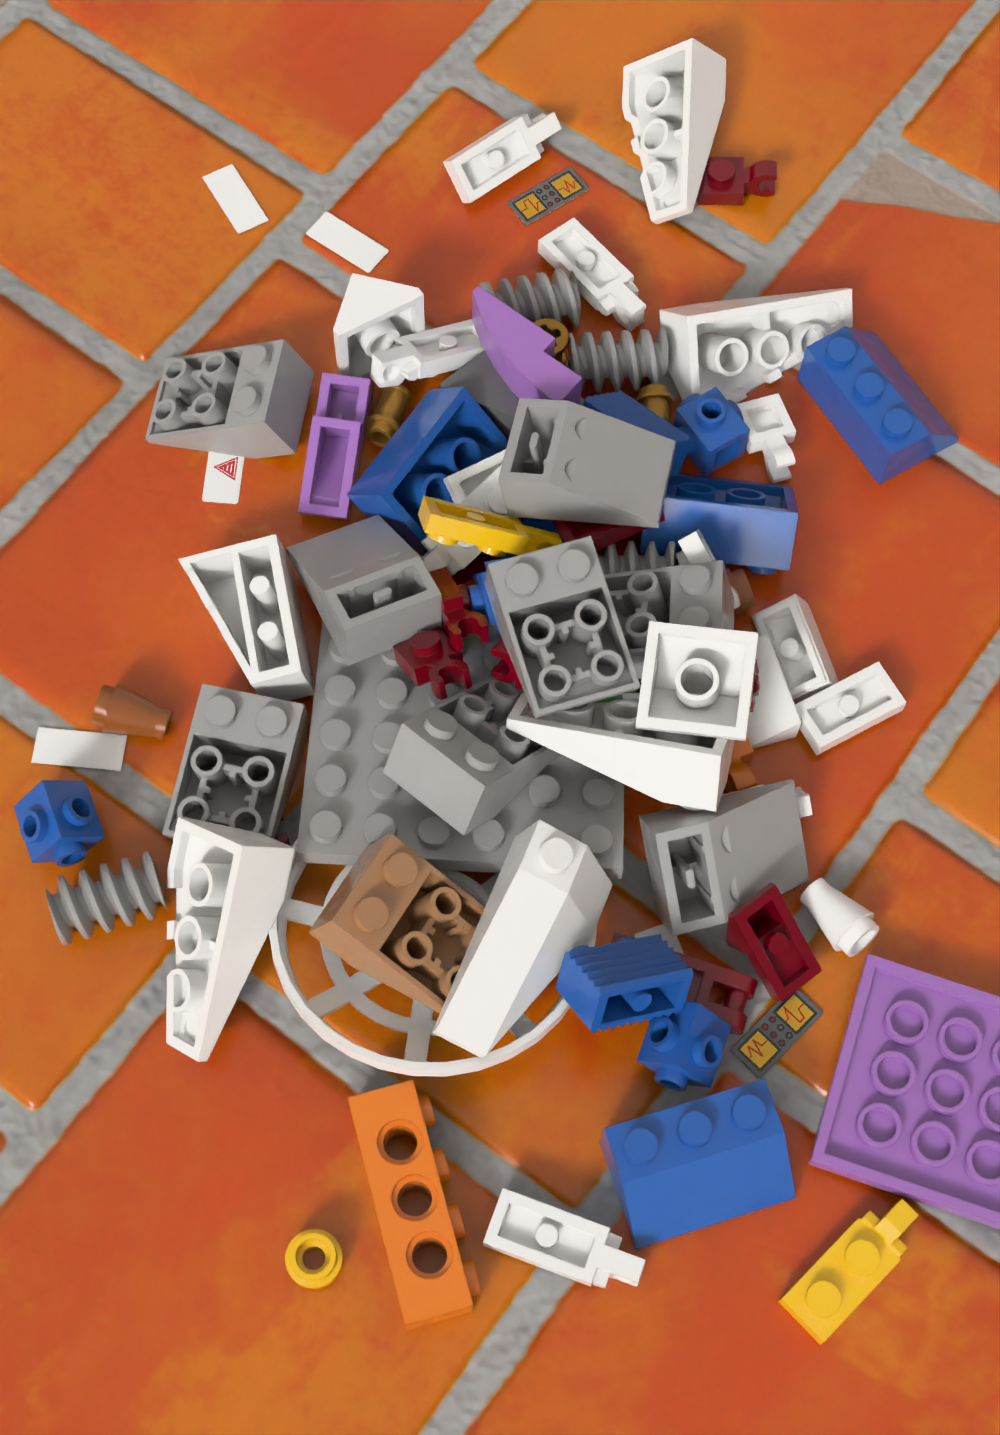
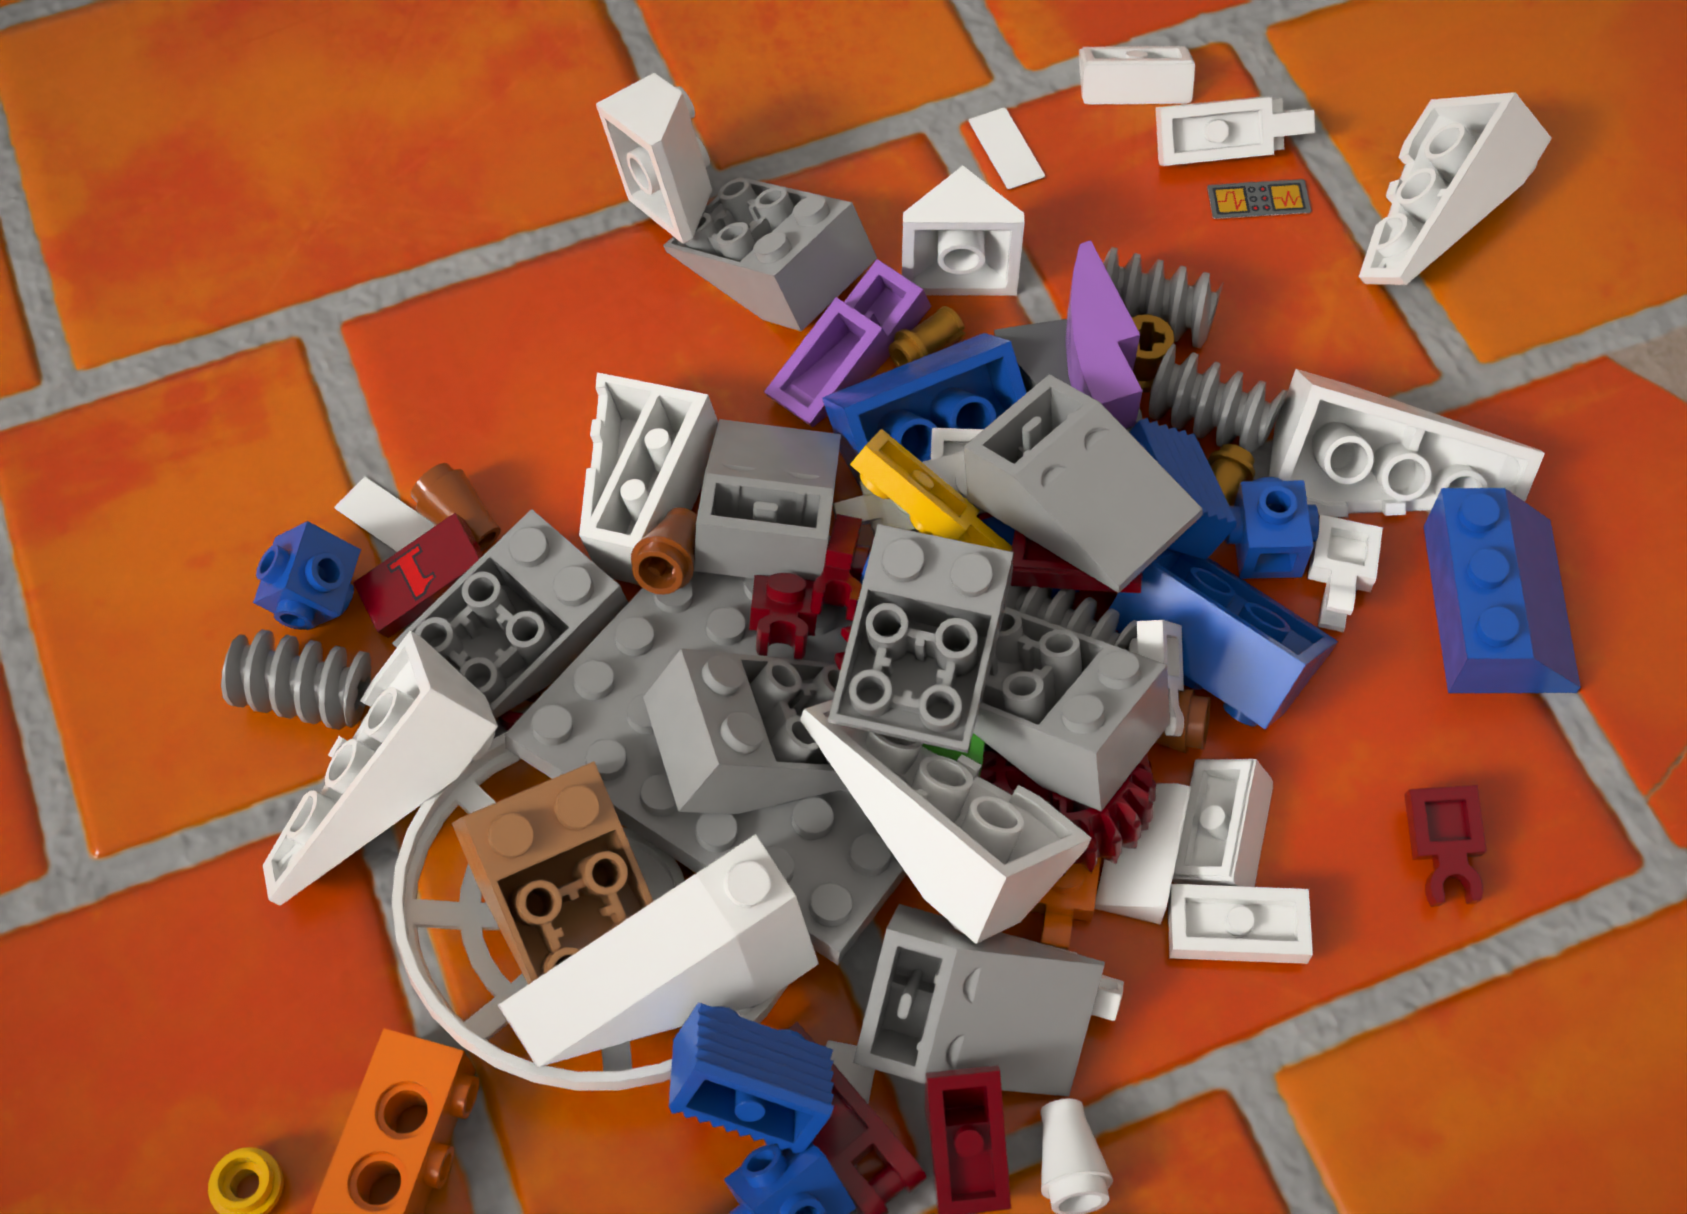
camera: 35 degrees right, 5 degrees down
white sticker [202,164,269,234] -> none
white sticker [202,452,244,504] -> none
white hinge [370,319,484,387] -> none
white hinge [538,217,646,331] -> none
white slope [636,621,758,741] -> none
dark red plate [697,157,777,206] -> none
none -> dark red tile [353,513,484,638]
none -> white slope [596,73,712,244]
none -> dark orange cone [631,507,697,595]
none -> white slope [1079,46,1195,104]
none -> dark red plate [1404,785,1487,907]

